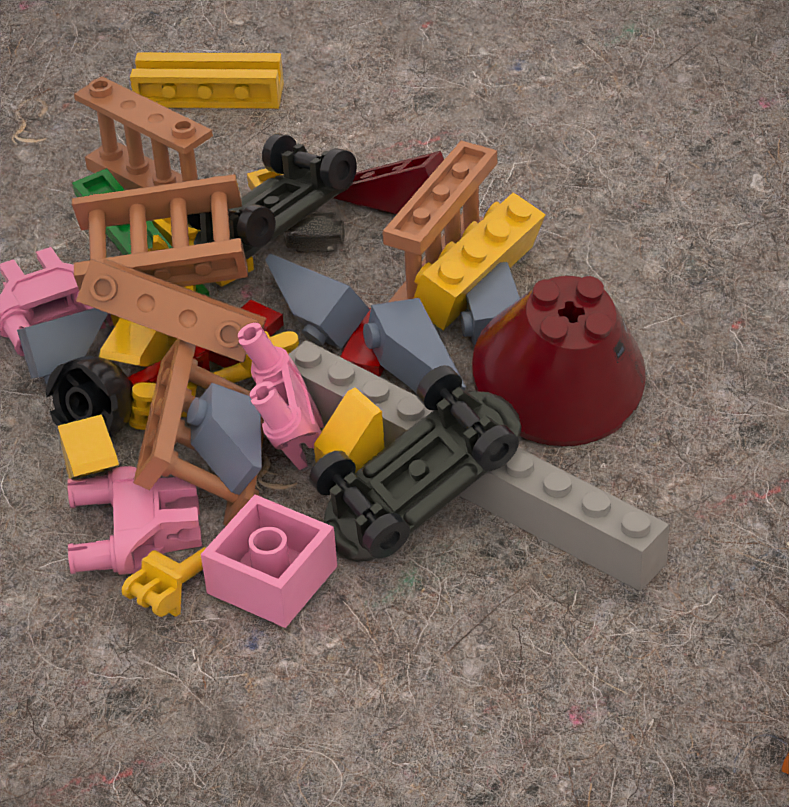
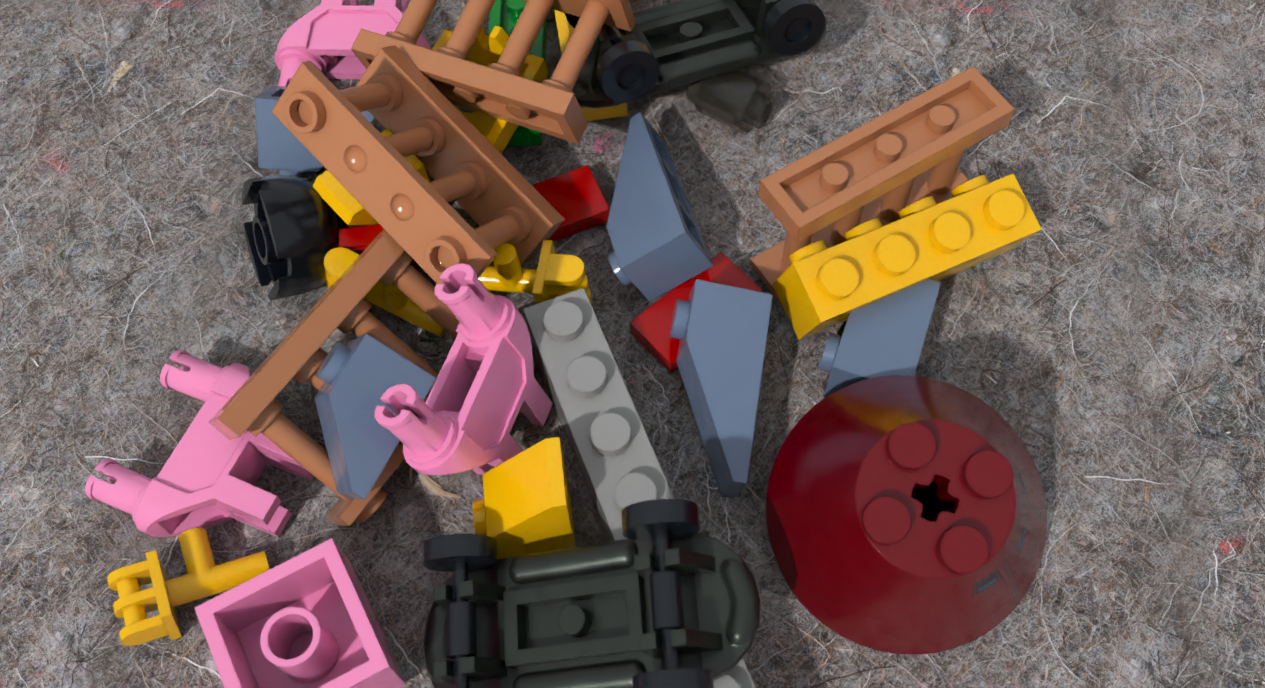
camera: 30 degrees right, 20 degrees up
yellow slope [58,414,119,479] -> none
dark red slope [334,151,444,214] -> none

